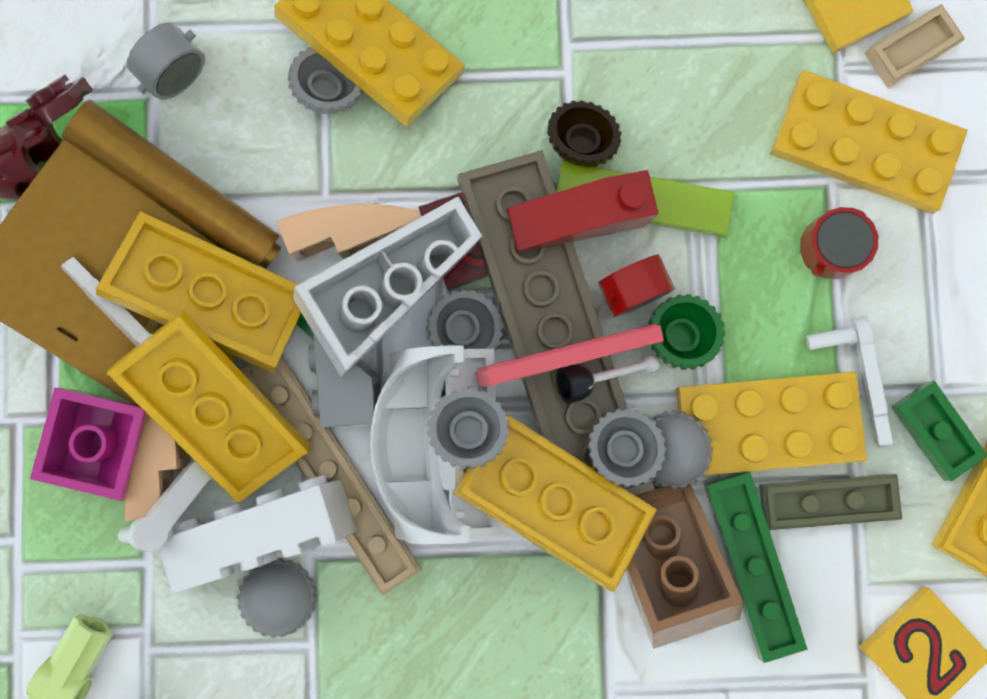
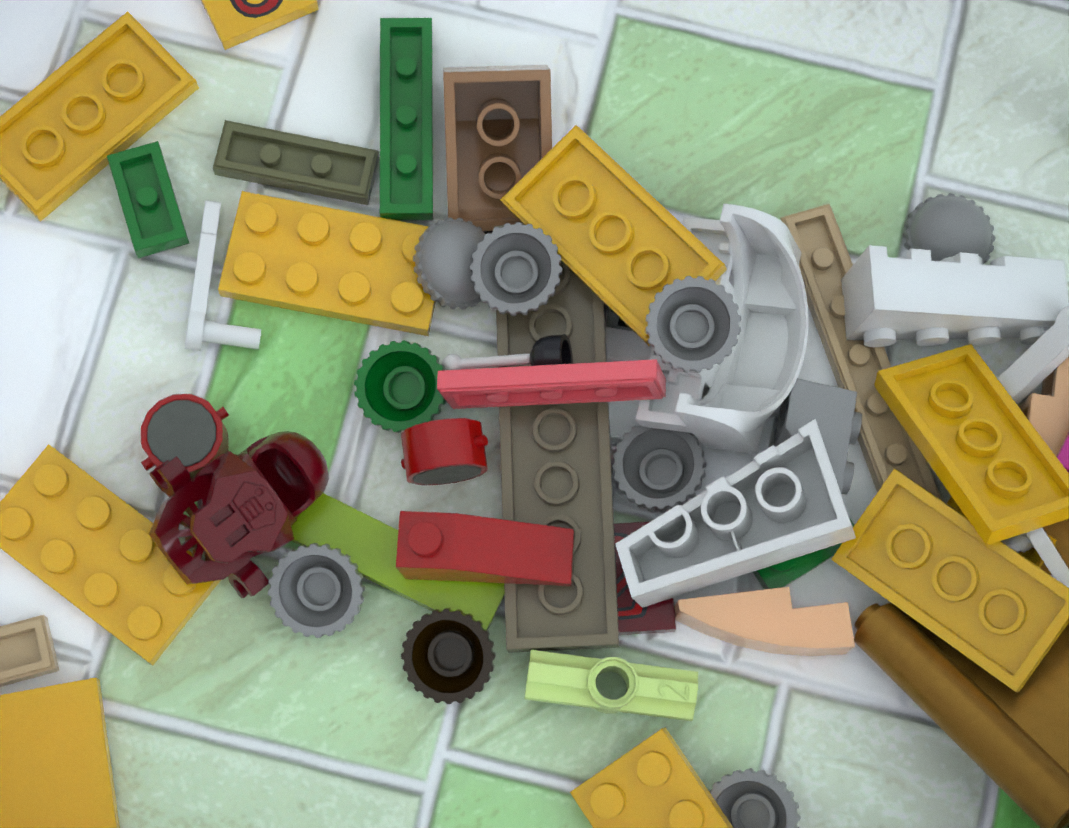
camera: 170 degrees left, 10 degrees down
none -> dark red helmet [149,431,329,598]
none -> light grey hat [268,543,365,638]
none -> yellowish green piece [524,650,698,721]

